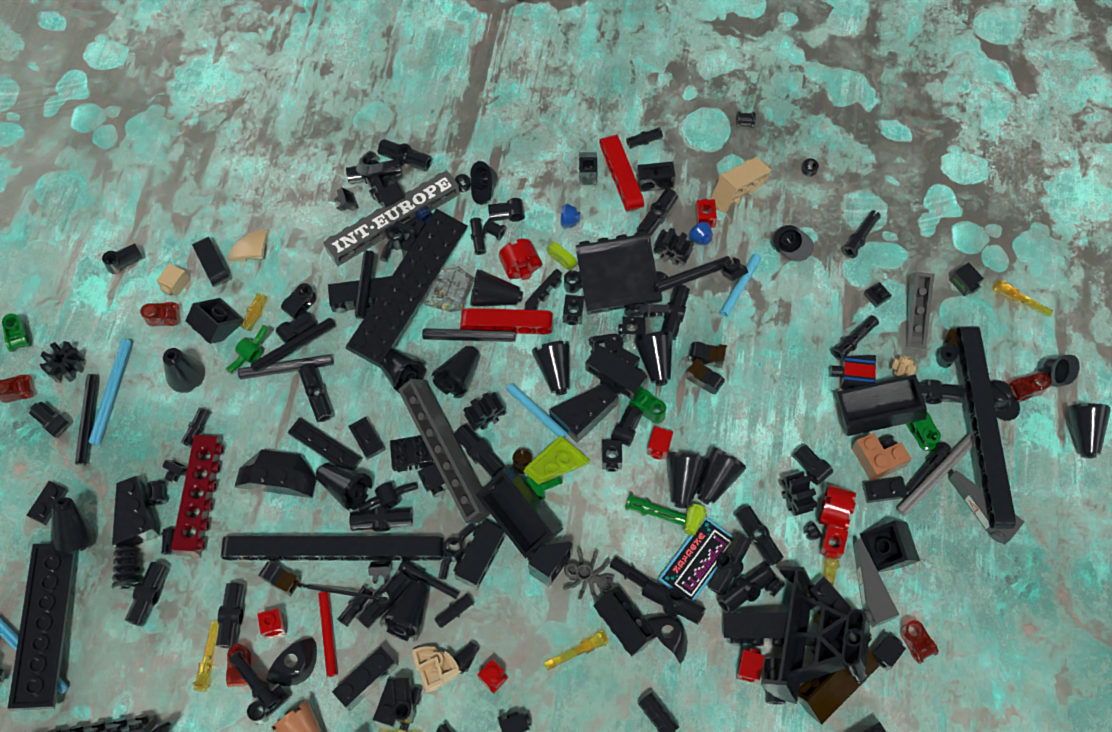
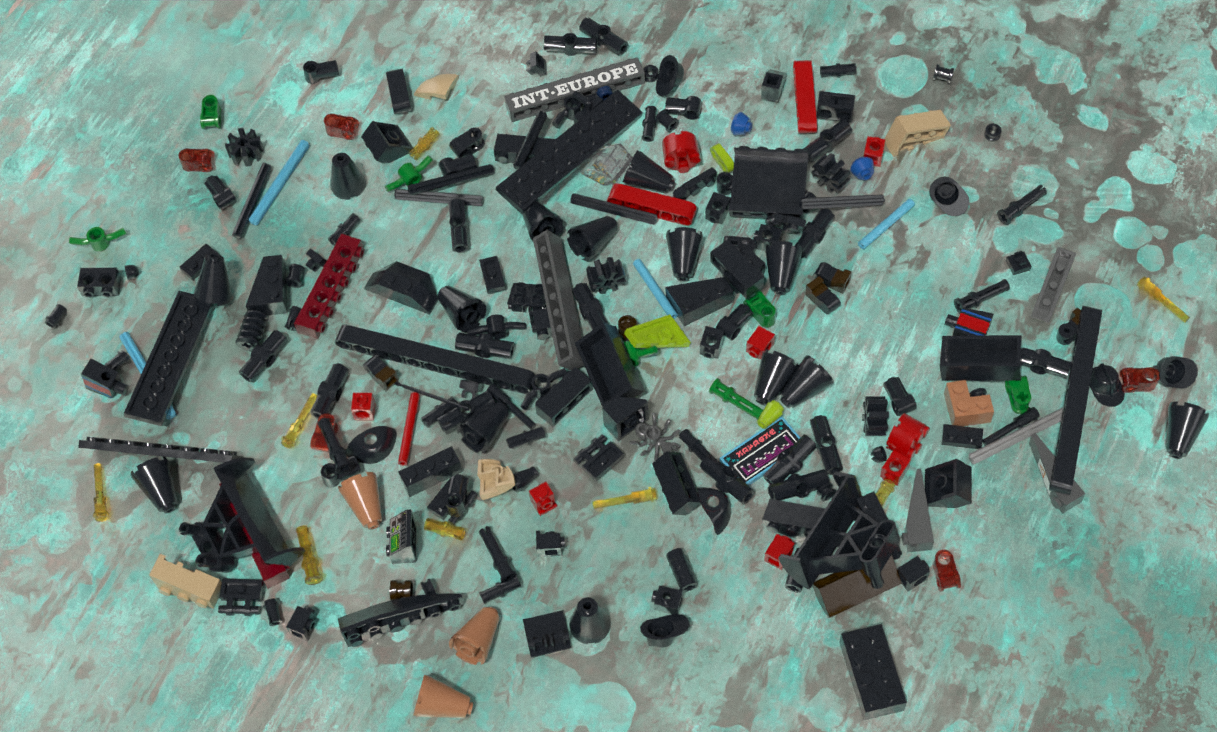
camera: 20 degrees right, 5 degrees down
tan brick [156,263,190,296] -> none
black tile [287,417,362,470] -> none
black piece [356,151,405,207] -> none
black tile [722,257,748,281] -> none
tan gear [892,355,917,377] -> none
black brick [949,262,984,296] -> none
none -> black plate [573,434,624,481]

